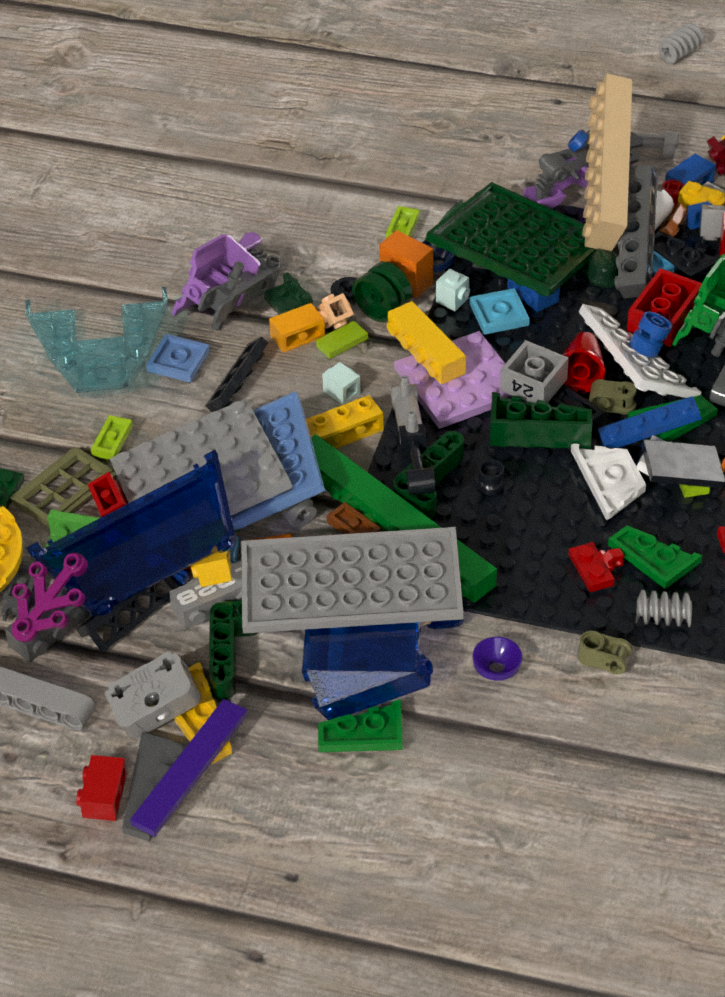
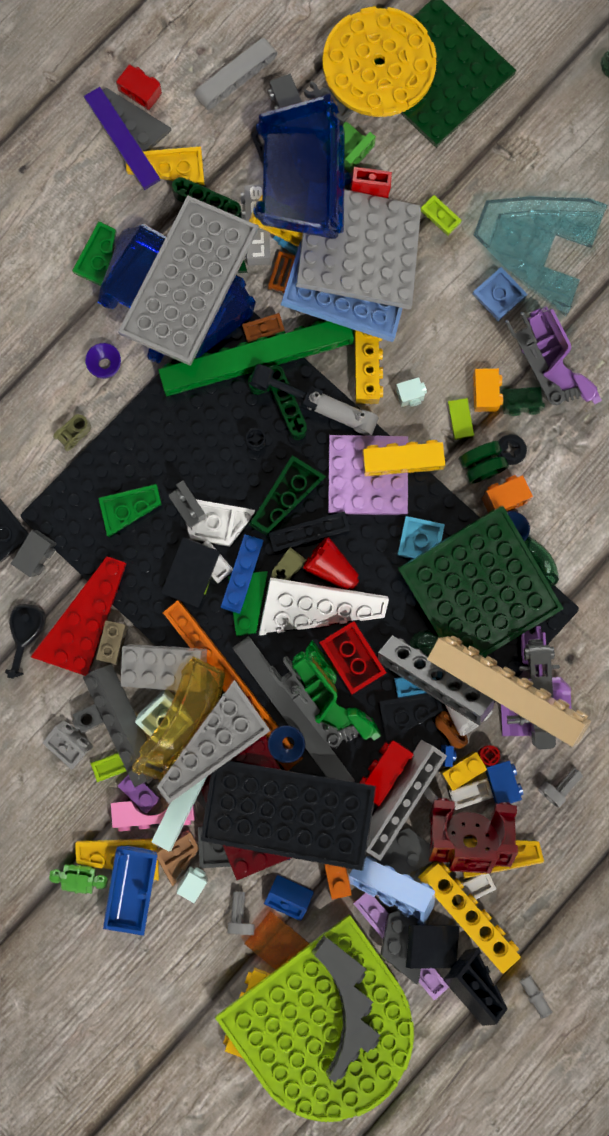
camera: 115 degrees right, 35 degrees up
olive piece [10,447,117,528] -> none
magenta plant [12,553,88,642] -> none
light grey axle [105,651,201,739] -> none
black plate [205,337,268,412] -> none
light nougat brick [316,293,354,330] -> none
lime plate [385,206,420,239] -> none
light aqua brick [436,269,470,311] -> none
light grey brick [500,340,569,403] -> none
blue tile [568,129,589,152] -> none
red hinge [568,542,624,592] -> none
blue wheel [630,312,672,357] -> none
light grey piece [636,590,692,627] -> none
none -> dark grey bracket [169,481,207,528]

